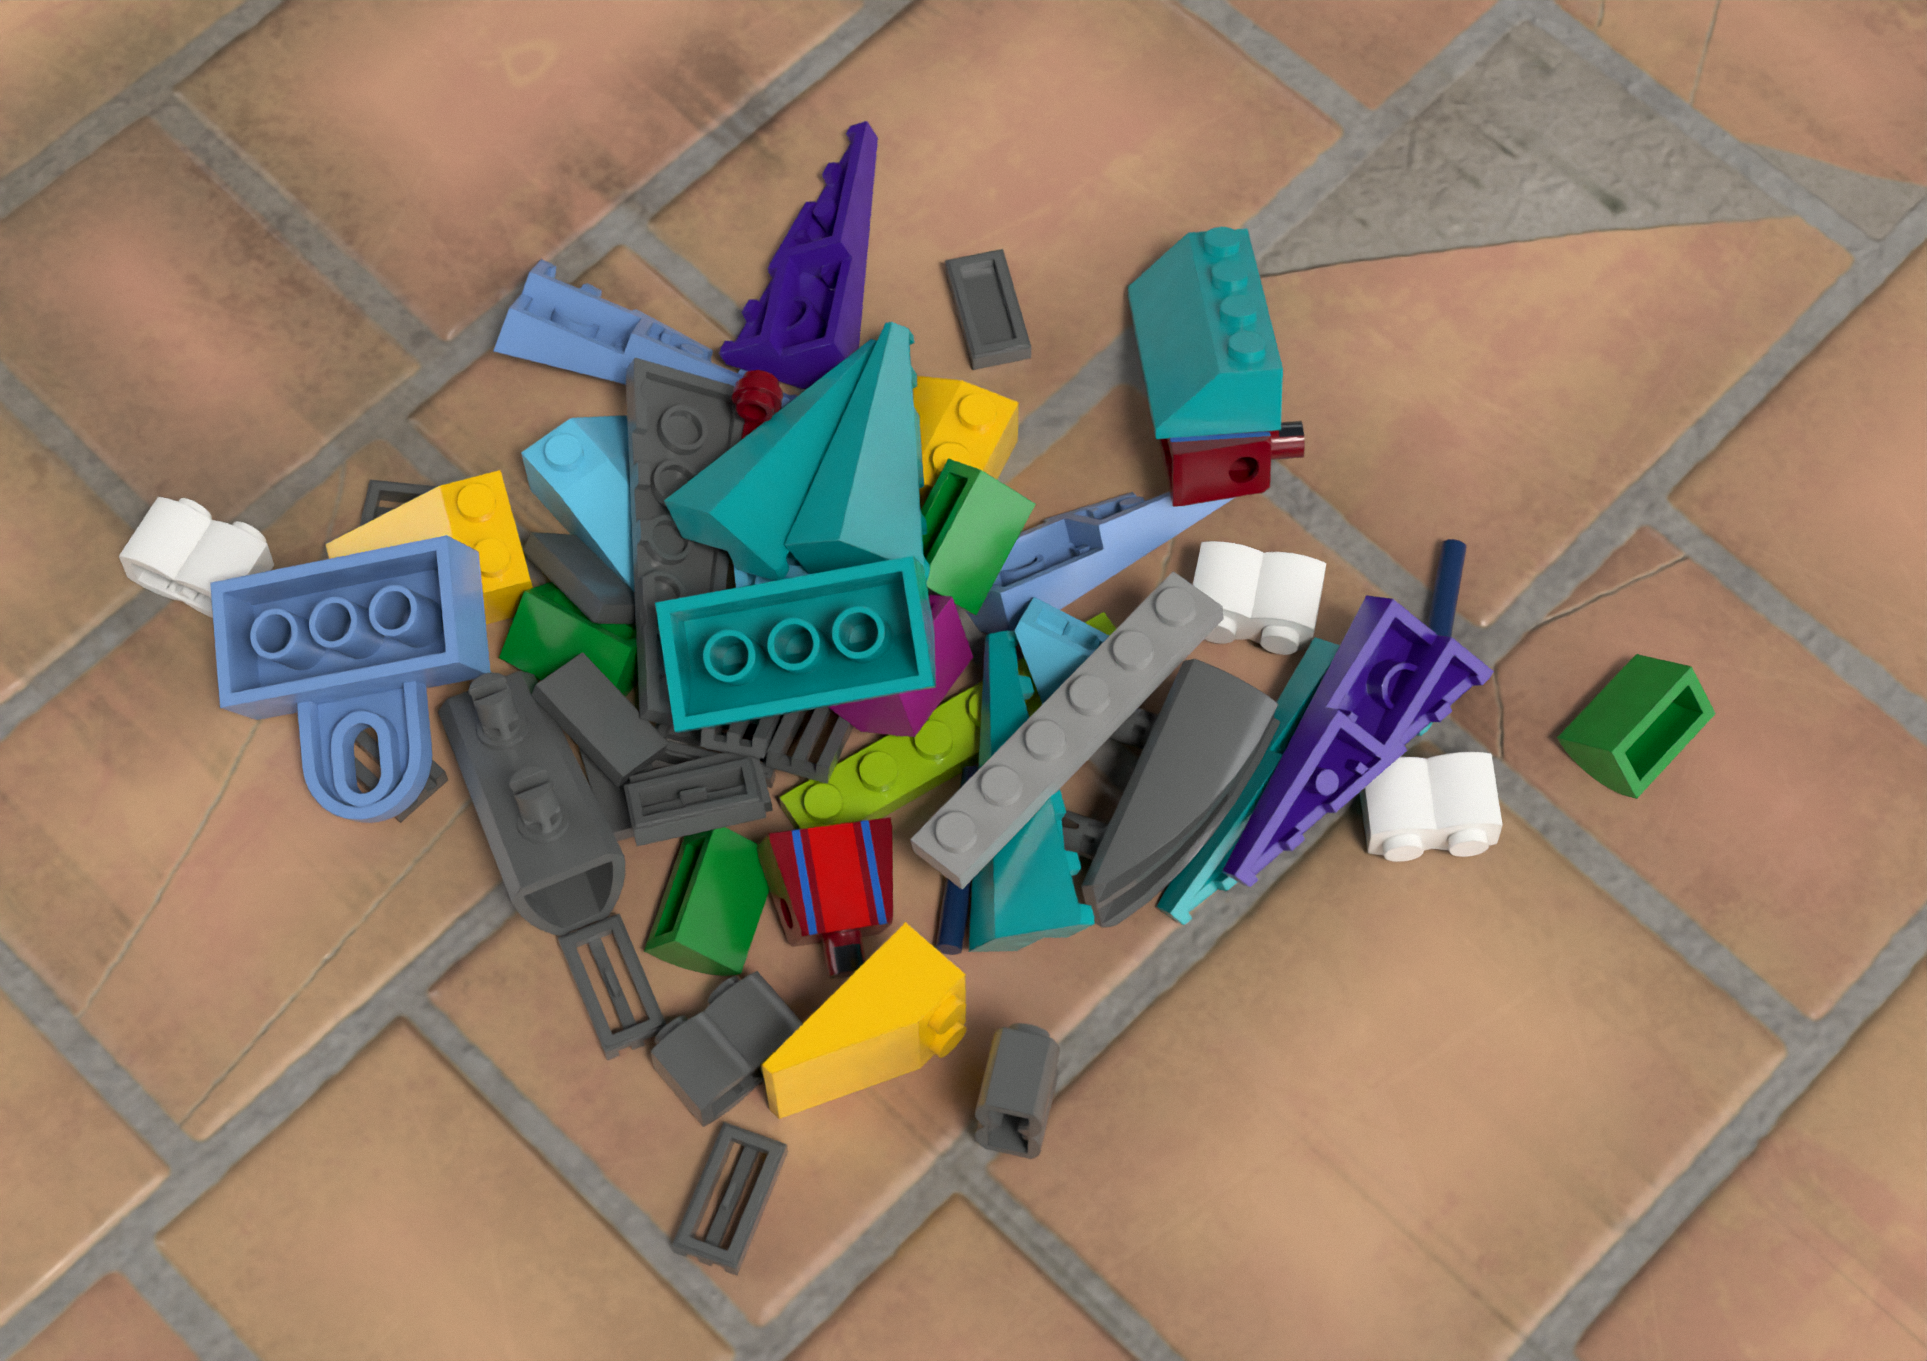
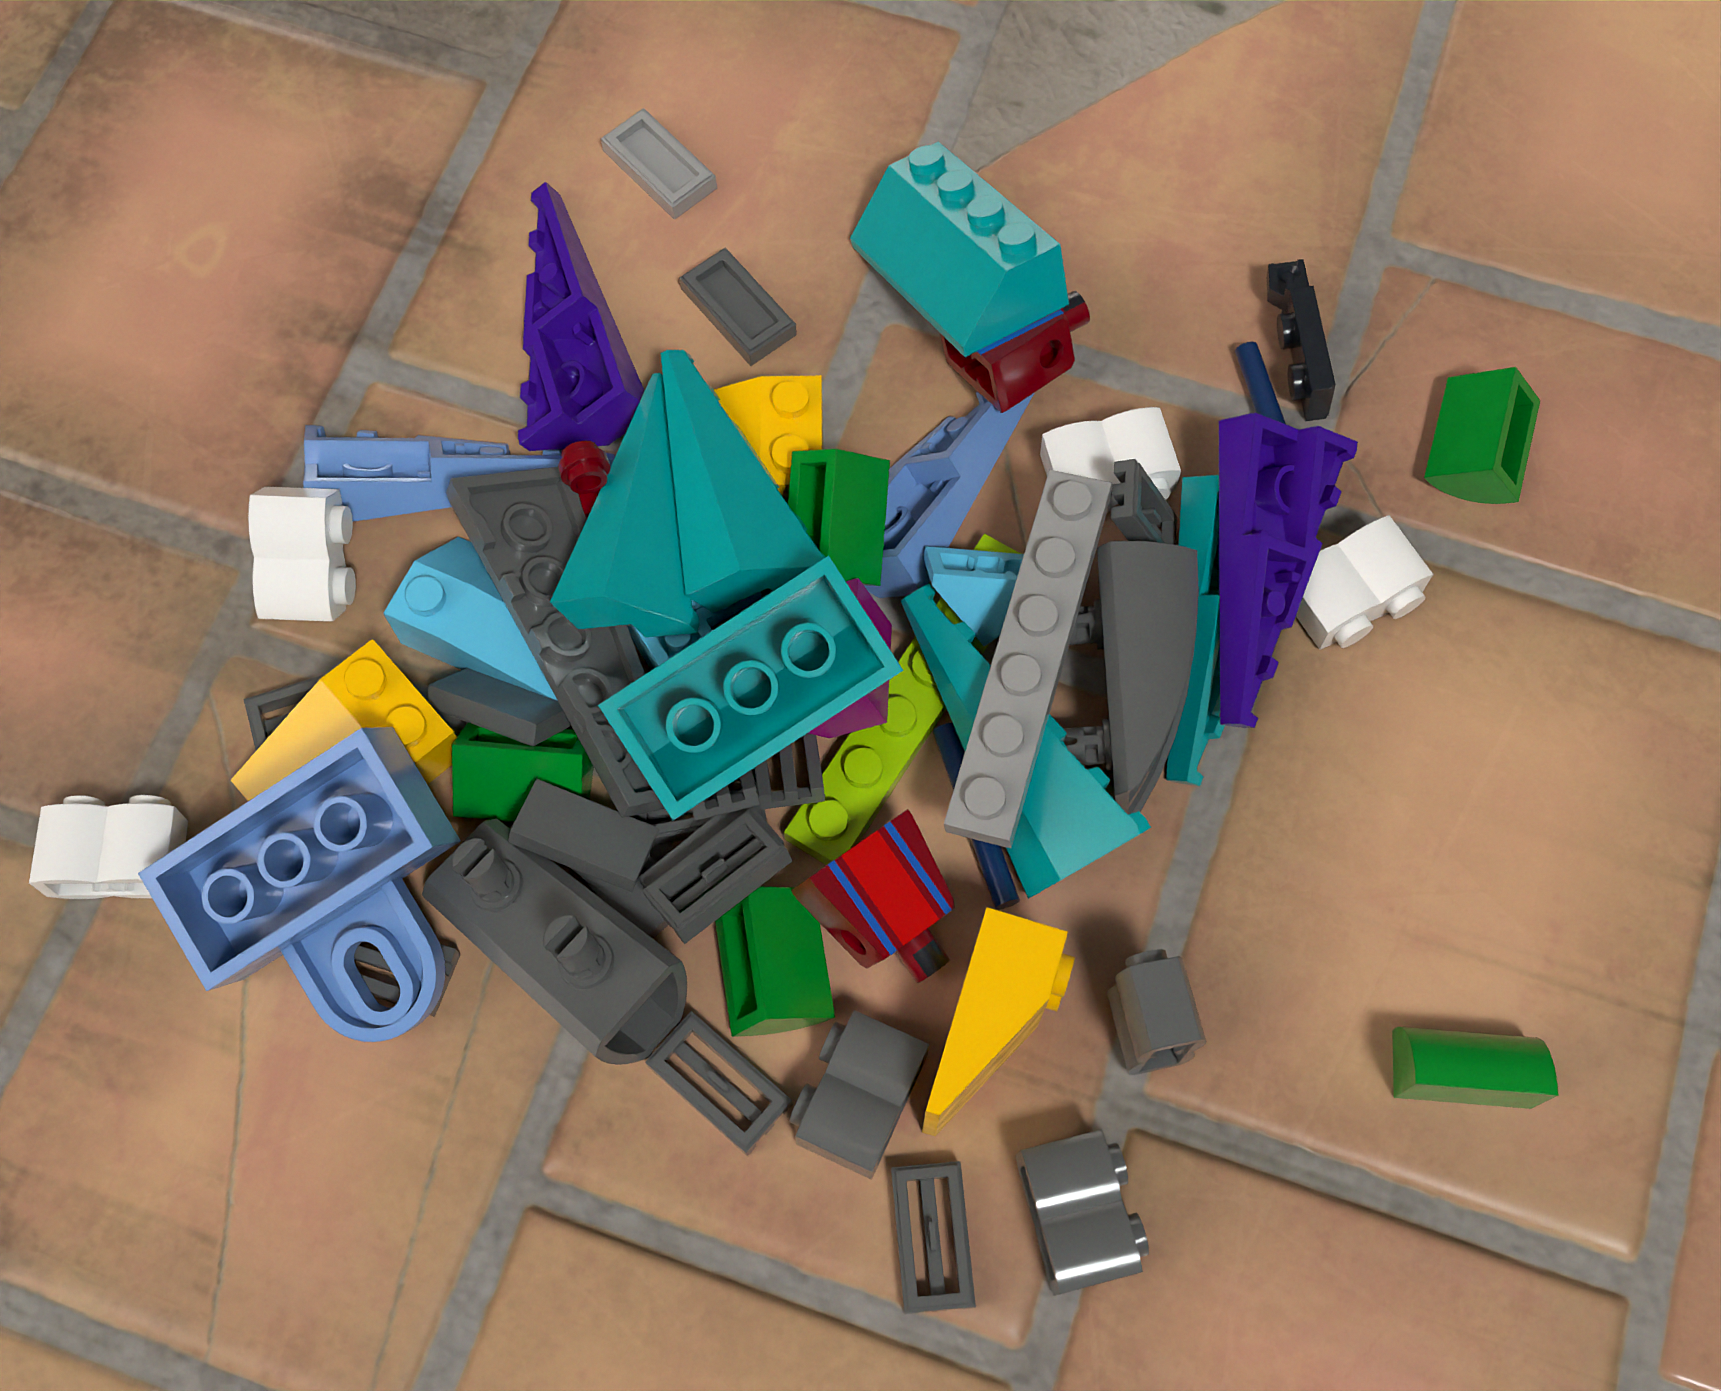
camera: 25 degrees left, 5 degrees up
none -> white brick [248,487,356,621]
none -> light grey tile [601,108,717,220]
none -> dark grey brick [1015,1129,1149,1296]
none -> dark grey tile [1111,459,1177,545]
none -> black hinge [1266,259,1336,422]
none -> green brick [1392,1027,1559,1109]

